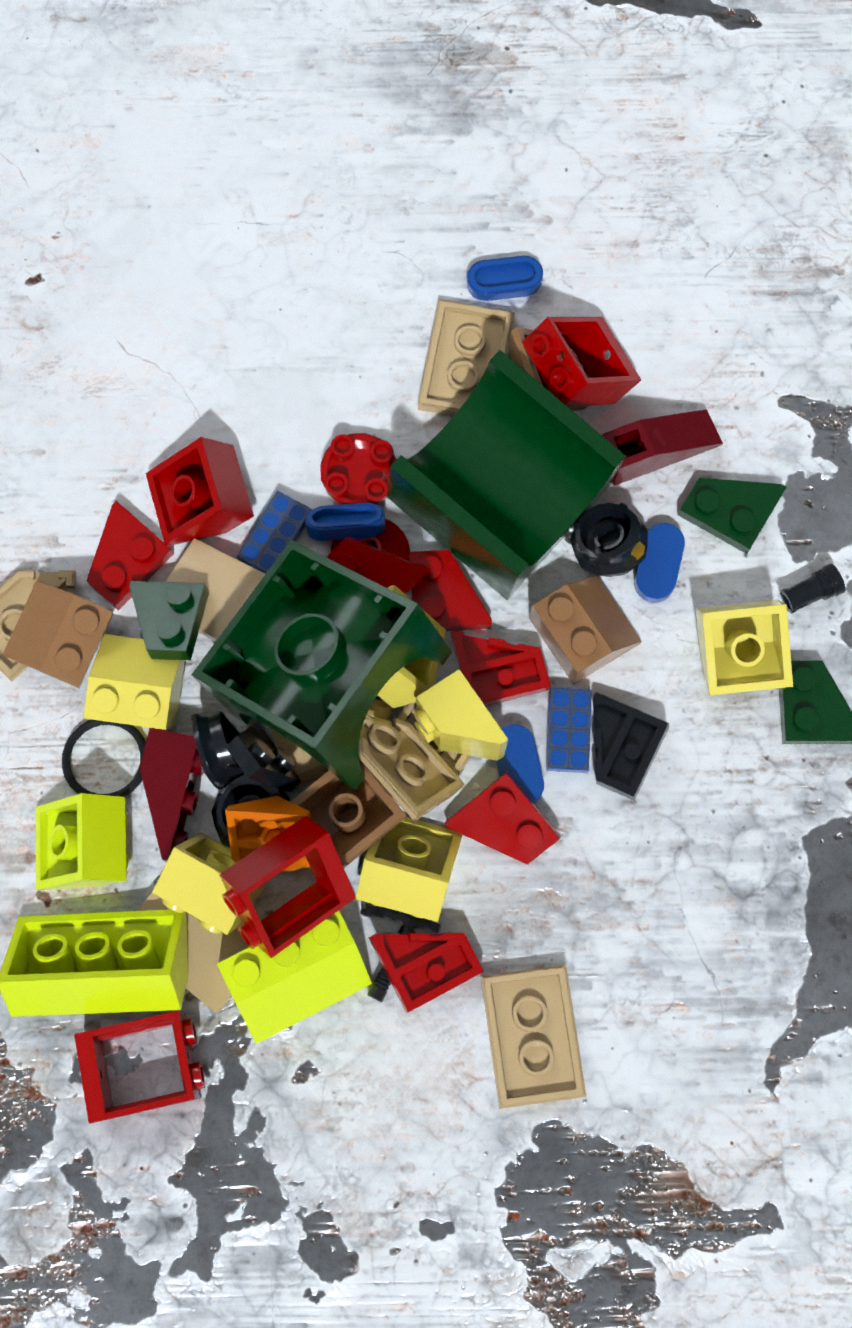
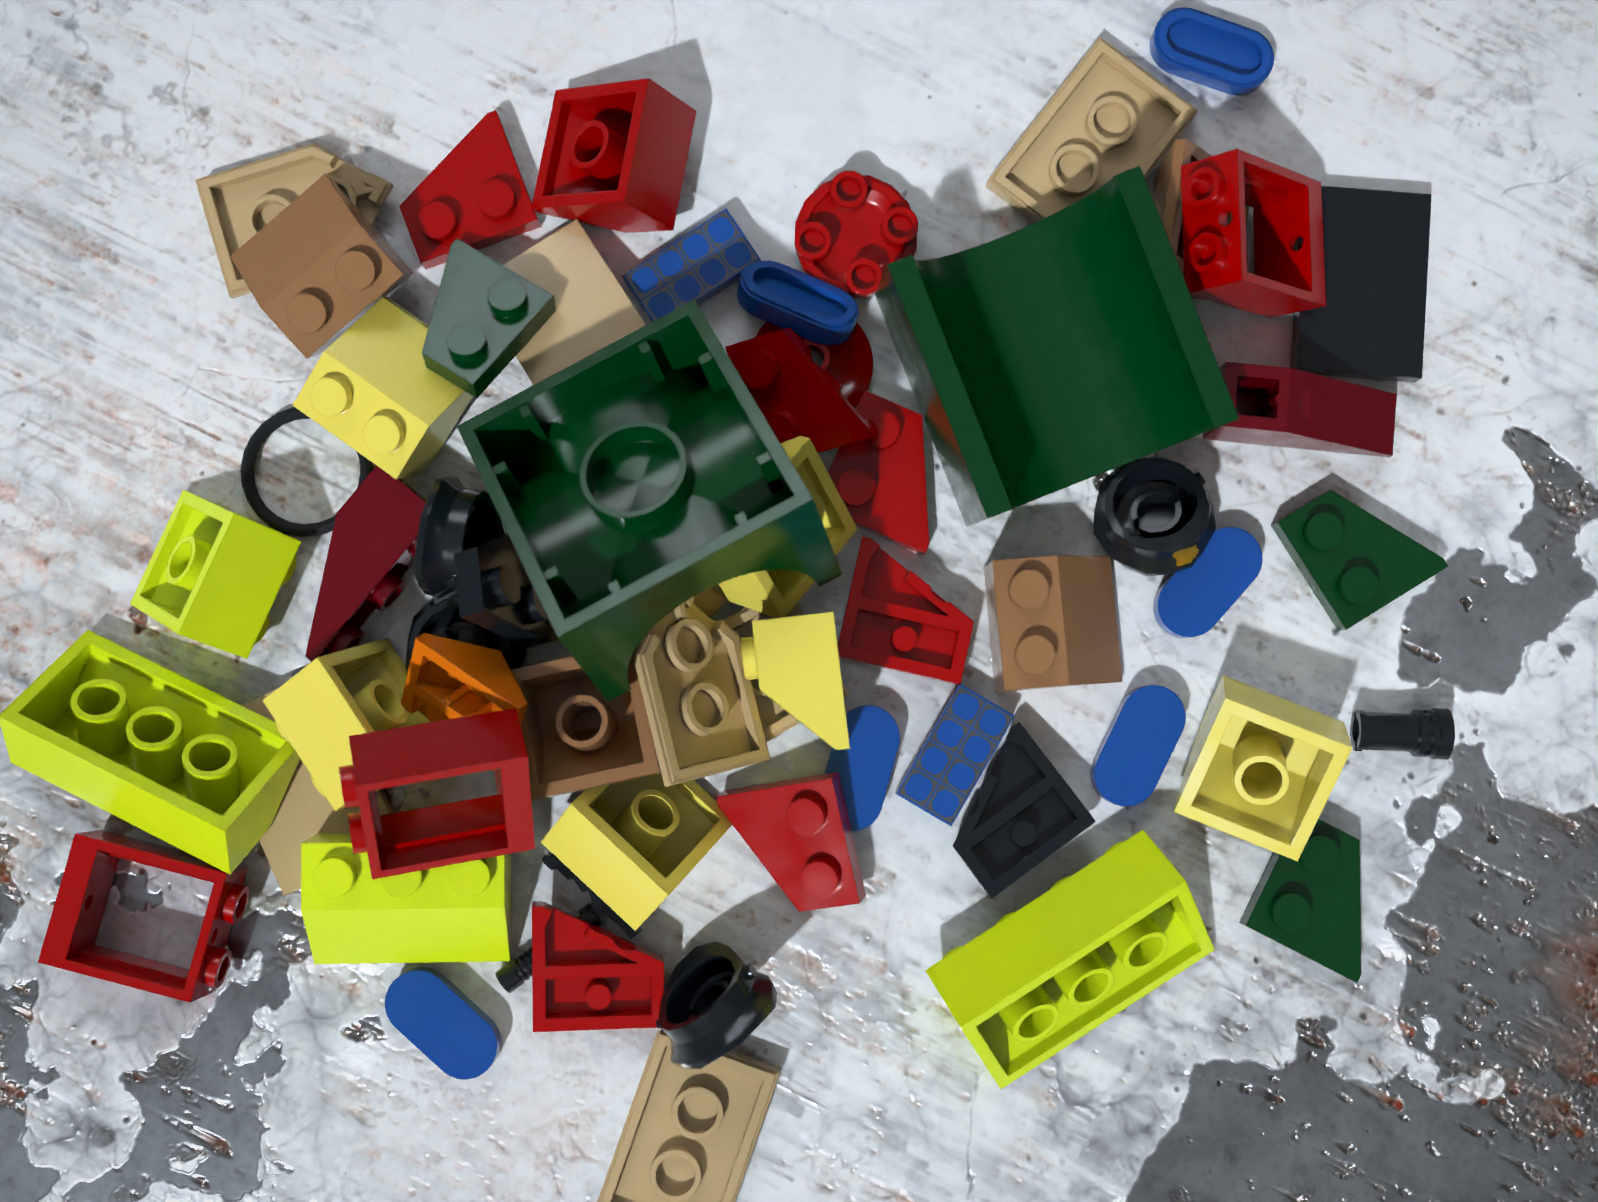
camera: 25 degrees right, 10 degrees up
none -> blue tile [385,967,501,1080]
none -> black hat [656,941,777,1069]
none -> neon yellow slope [925,830,1215,1089]
none -> blue tile [1090,685,1186,806]
none -> black tile [1291,186,1432,383]

